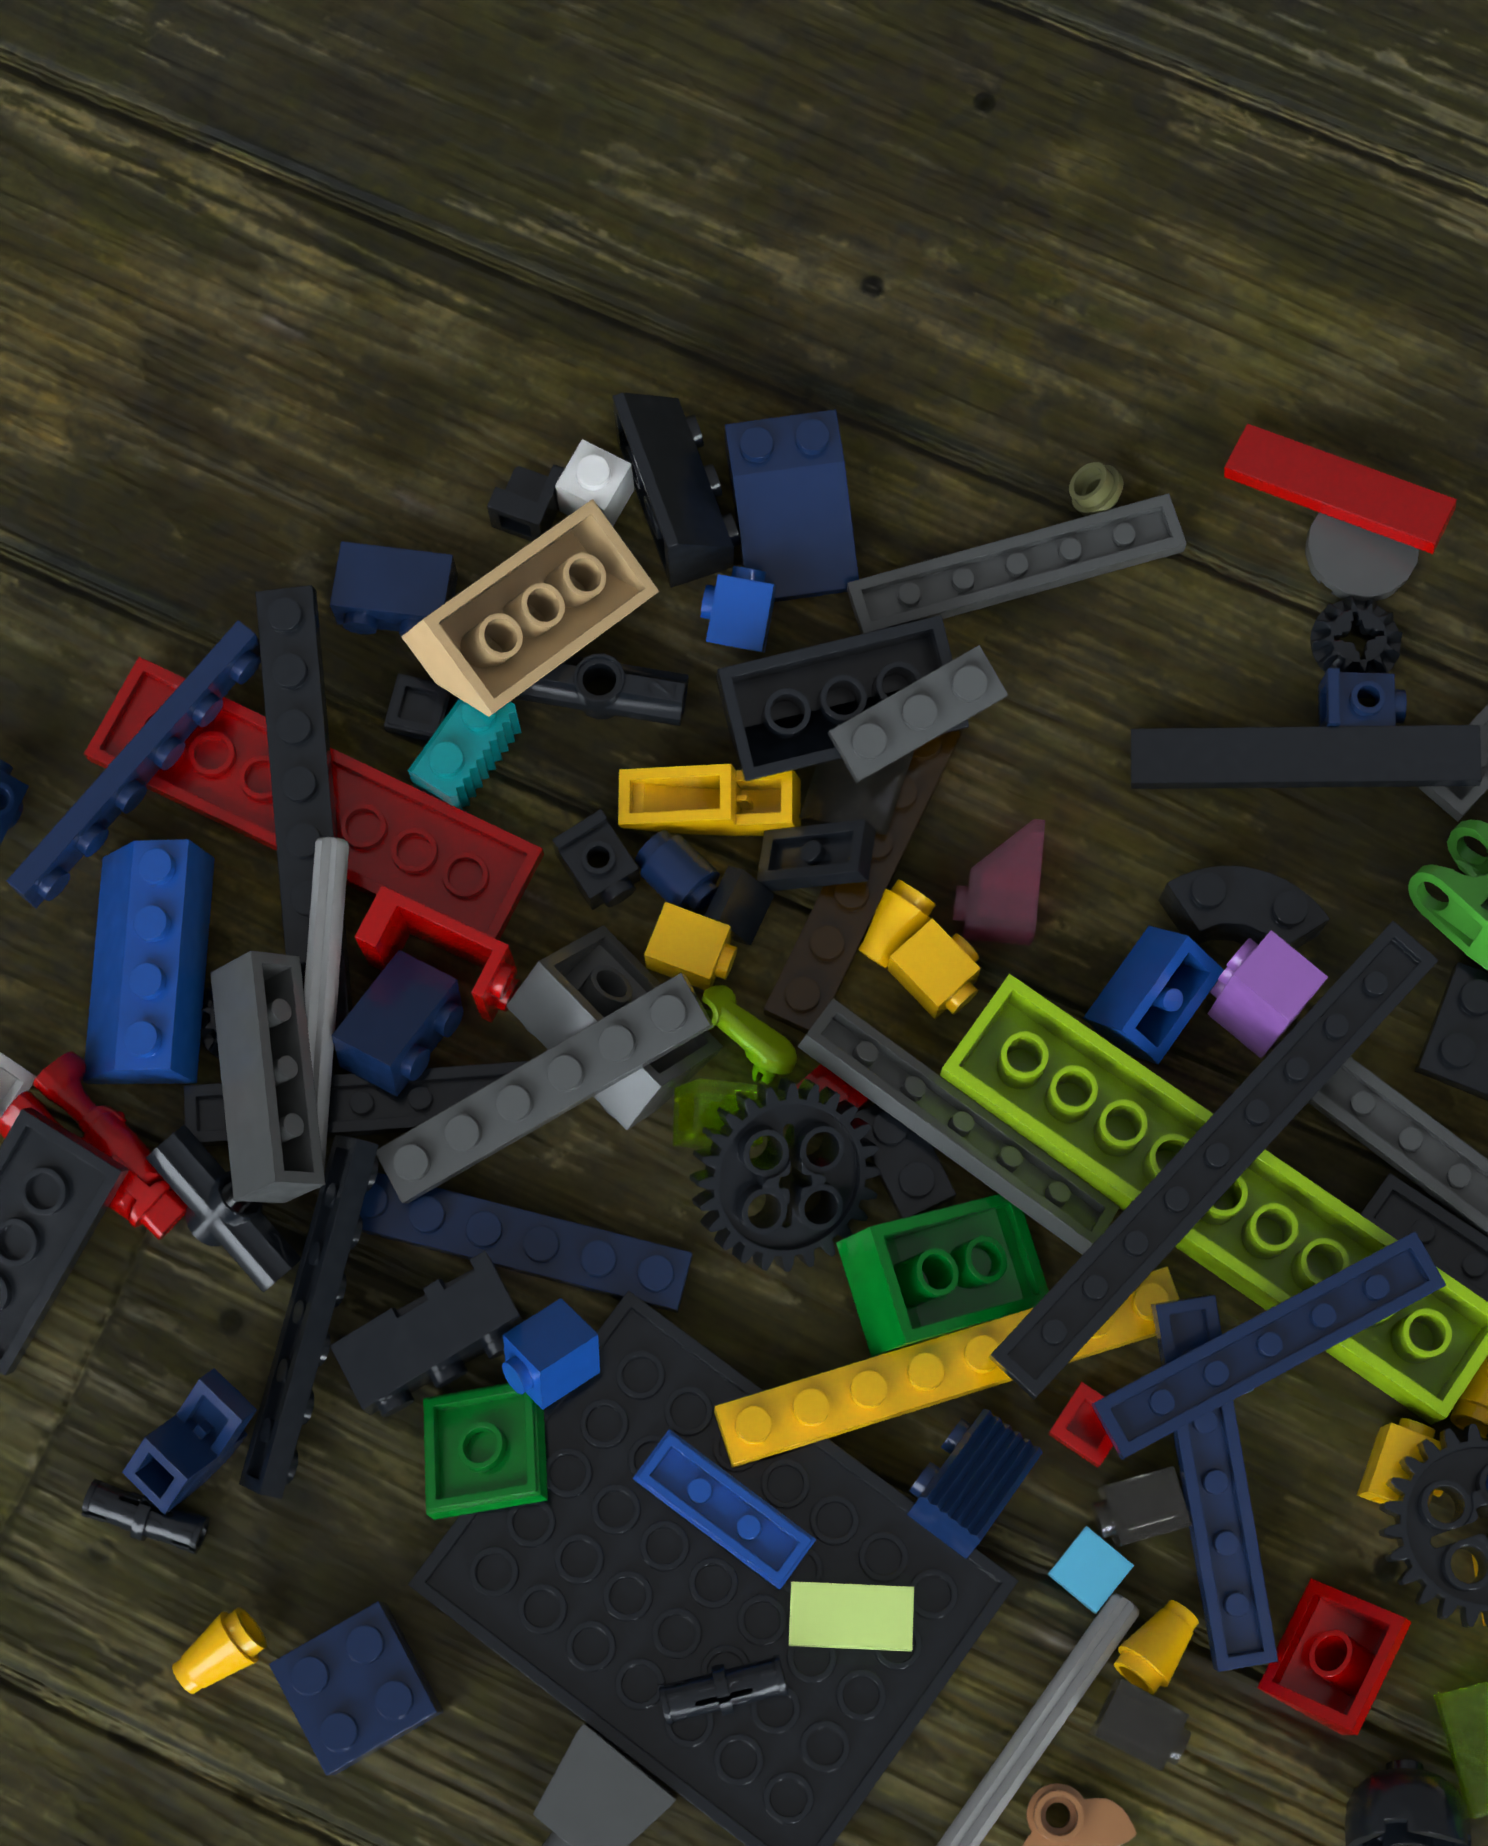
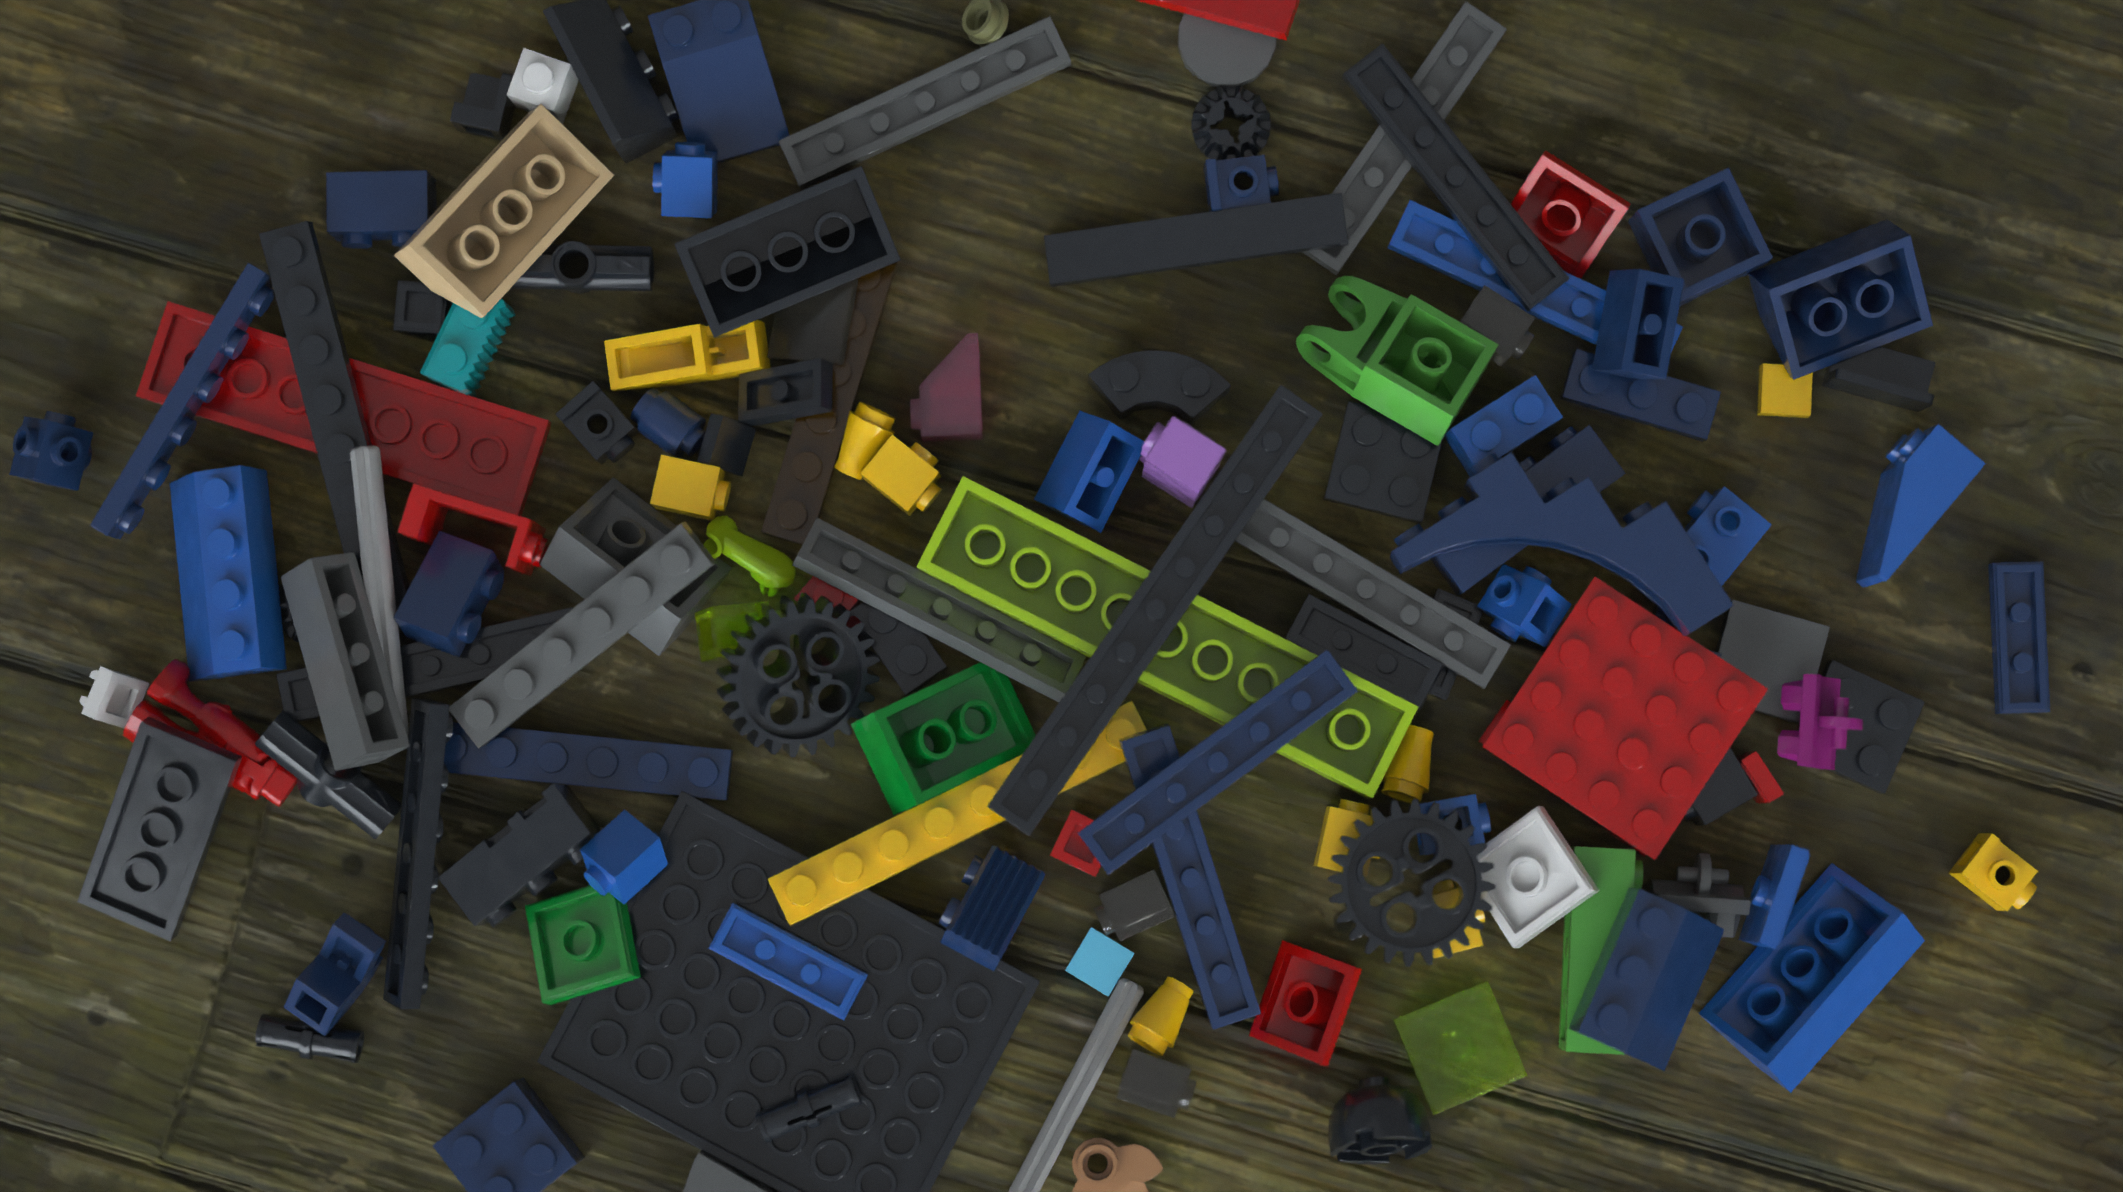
camera: 10 degrees left, 10 degrees up
yellow cone [172,1607,267,1694] -> none
yellowish green tile [789,1581,914,1651] -> none
dark grey plate [828,645,1008,784] -> none

